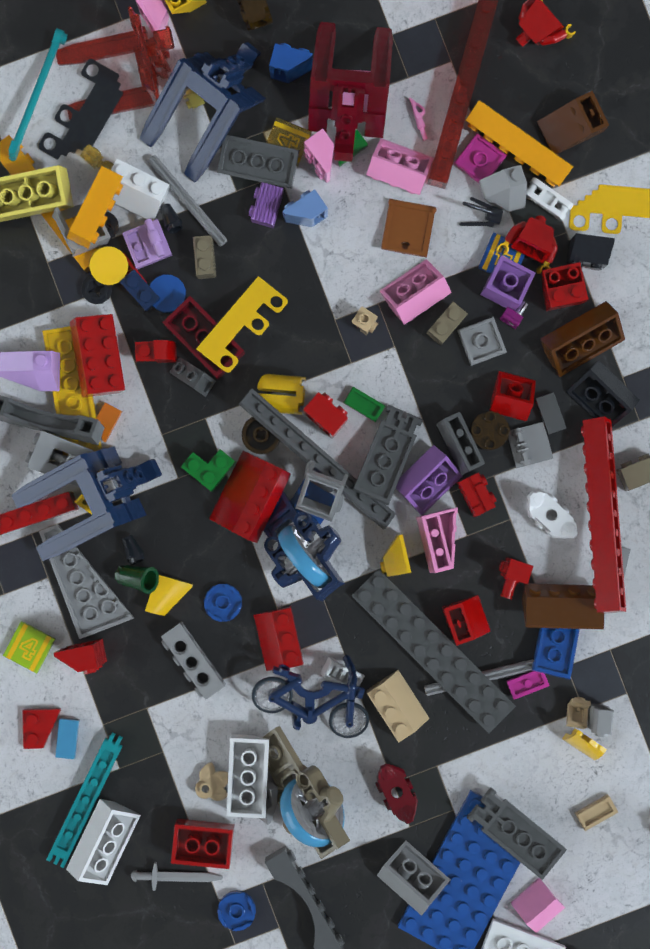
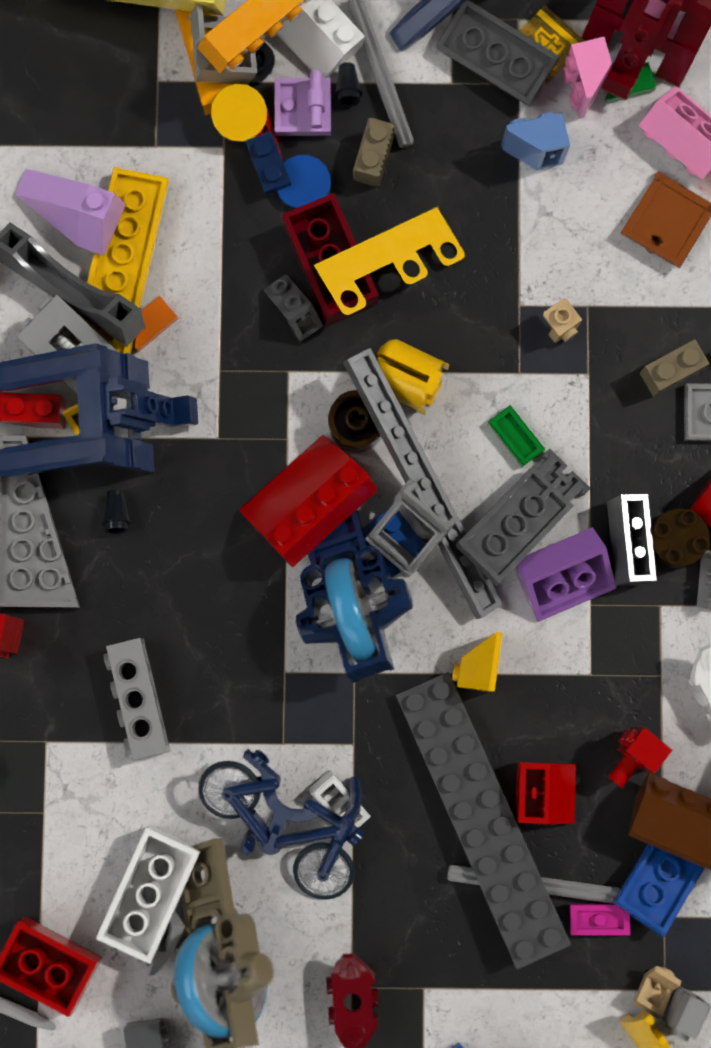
camera: 30 degrees right, 5 degrees down
red brick [70,314,125,398] -> none
black gear [81,275,112,305] -> none
dark green plant [115,565,159,594] -> none
red brick [135,340,177,363] -> none
yellow slope [145,574,193,616] -> none
green brick [181,449,236,492] -> none
tan plate [195,762,228,801] -> none
blue tile [204,584,242,622] -> none
medium lavender brick [249,182,284,228] -> none
red slope [254,606,304,671] -> none
red brick [303,392,348,439] -> none
tan slope [366,670,430,743] -> none
bright pink slope [380,259,452,325] -> none
bright pink wedge [416,507,458,573] -> none
red brick [457,472,497,517] -> none

